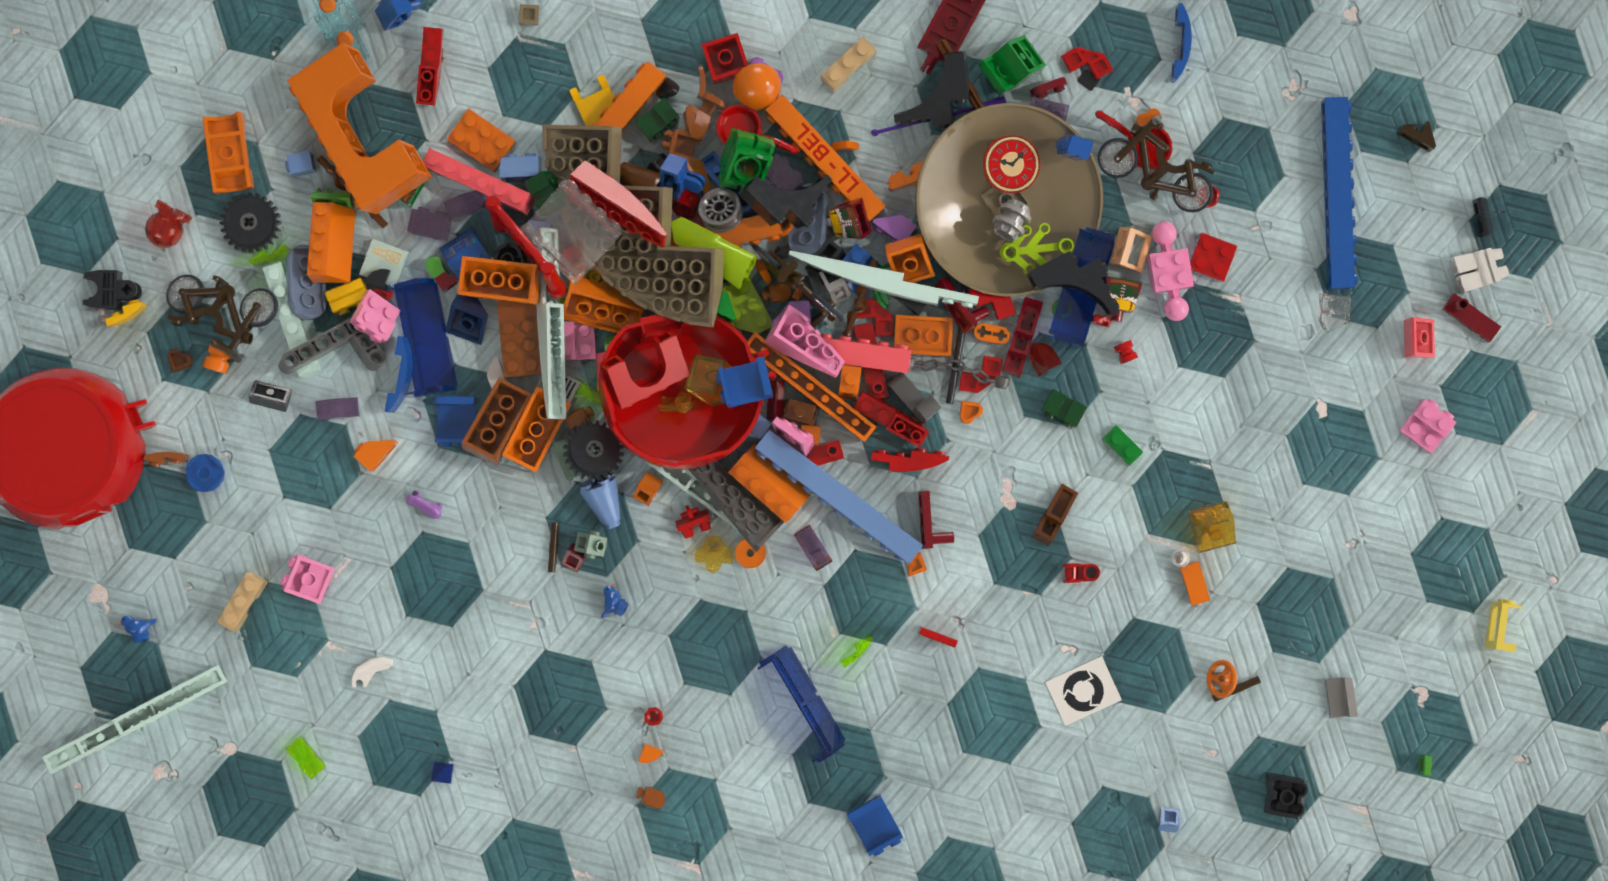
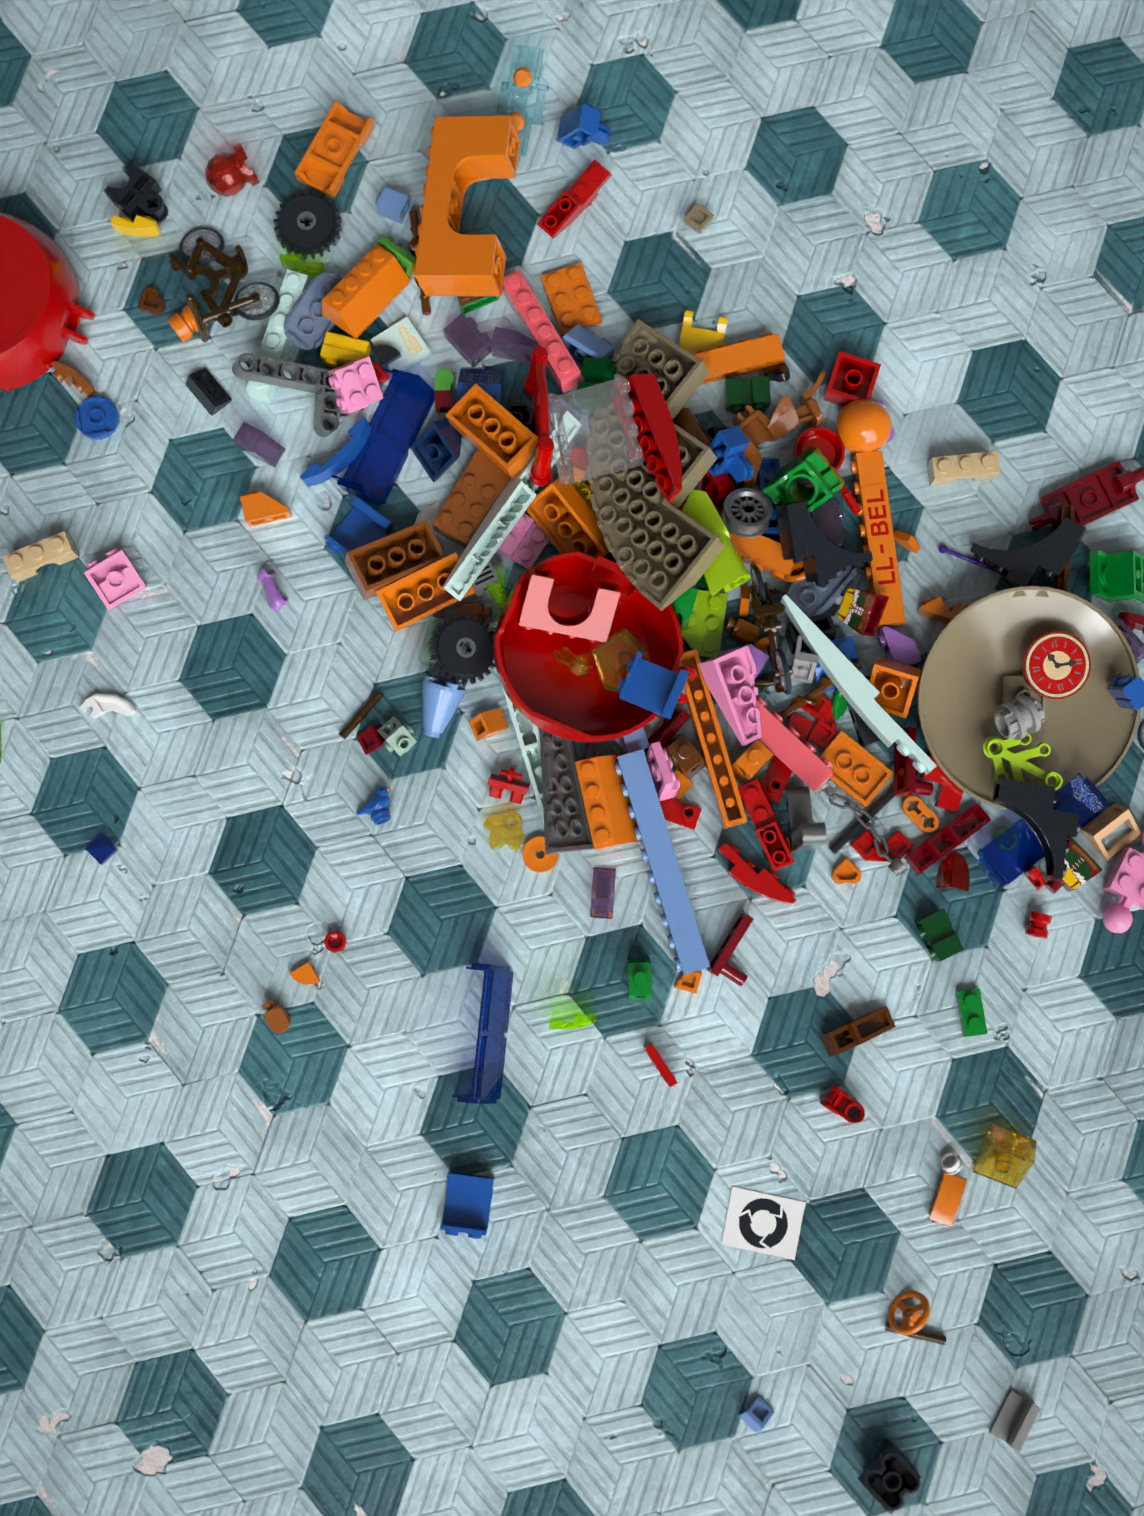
camera: 40 degrees right, 5 degrees down
none -> green torso [627,957,652,1001]

